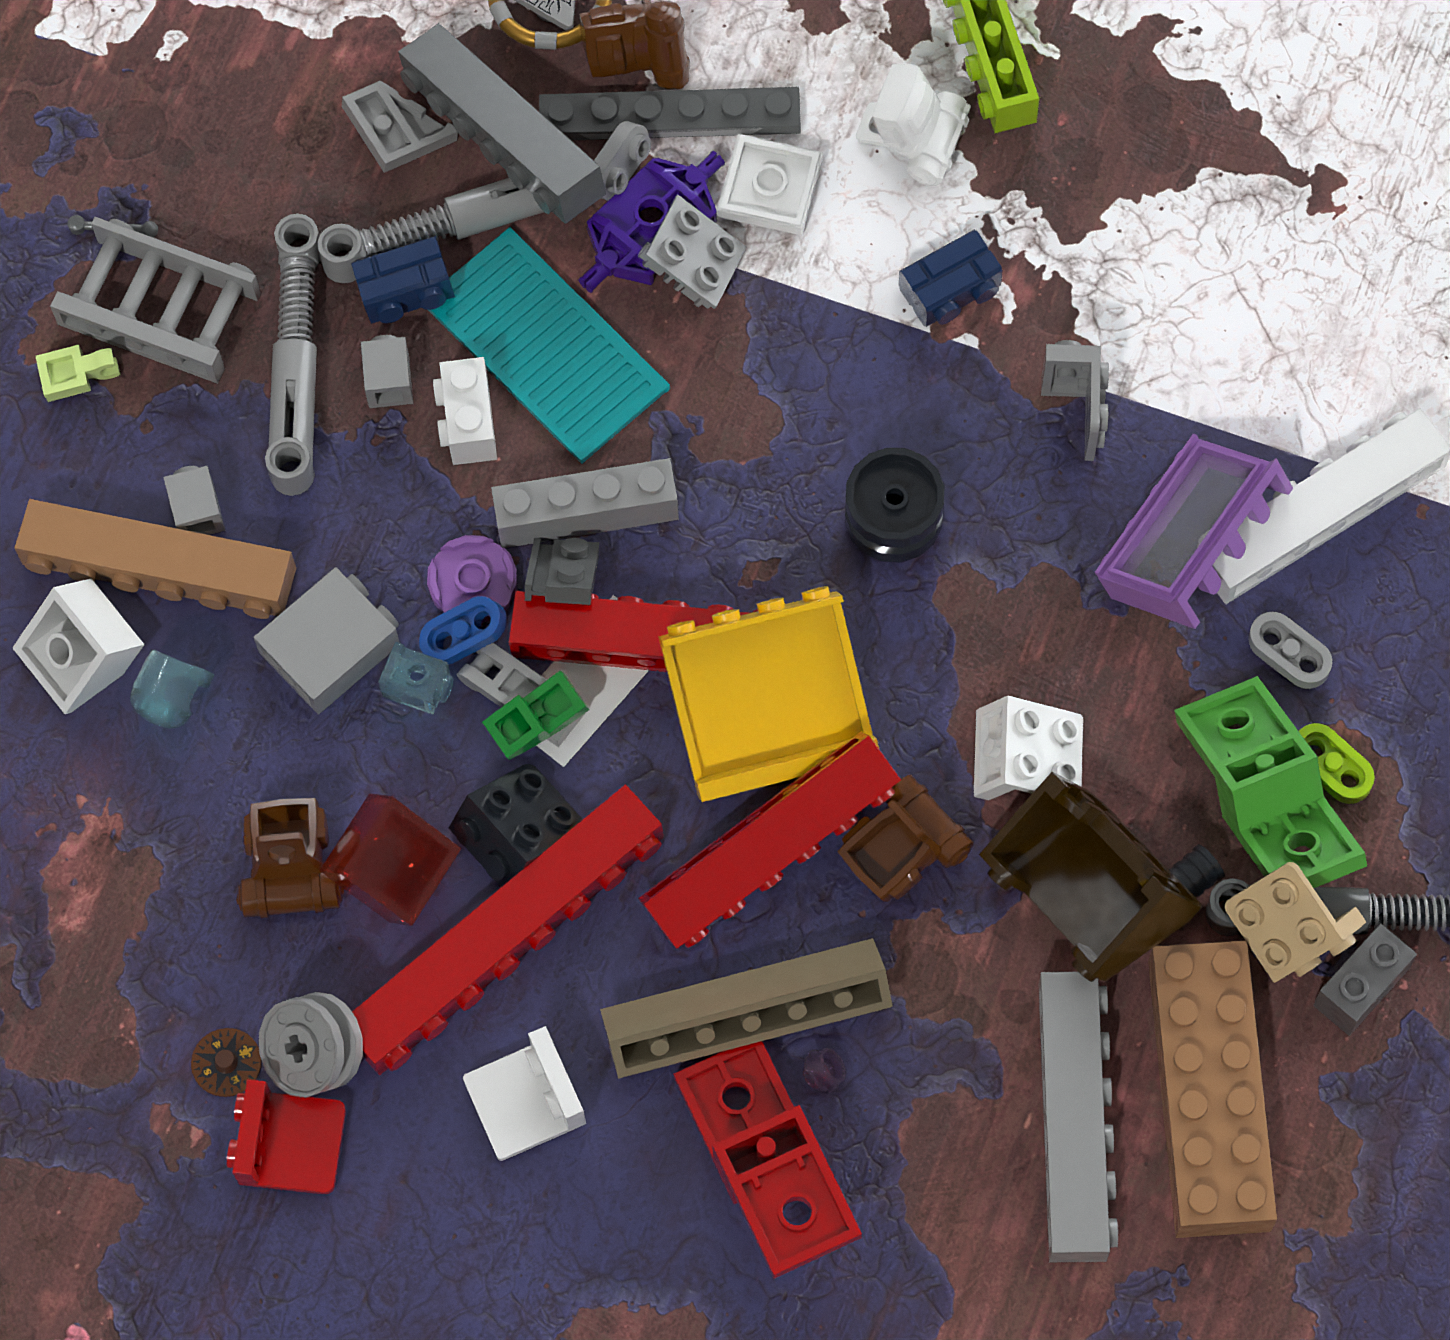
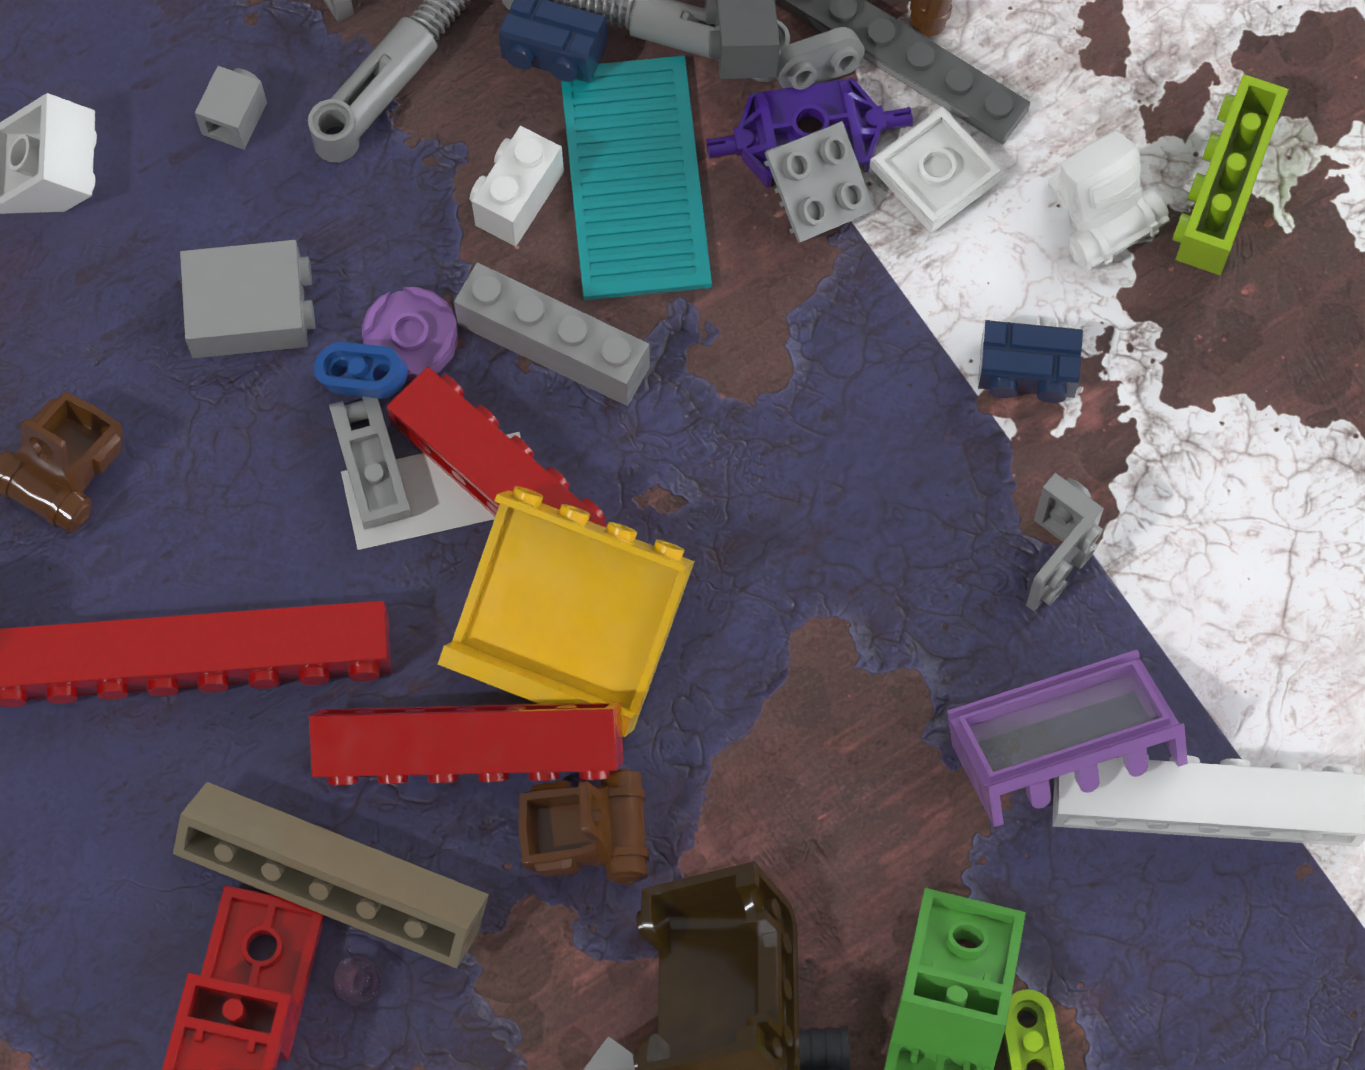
camera: 35 degrees right, 0 degrees up
medium nougat brick [15,499,296,619] -> none
clear light blue helmet [130,649,215,729] -> none
clear red piece [320,794,461,926] -> none
light grey brick [361,335,413,408] -> none
clear light blue brick [379,641,454,715] -> none
black bracket [448,764,583,887] -> none
white bracket [463,1026,586,1161] -> none
green slope [482,671,590,760] -> none
dark grey plate [525,538,599,605] -> none
black wheel [845,448,945,563] -> none
white bracket [974,696,1083,800] -> none
light grey plate [1248,612,1332,689] -> none

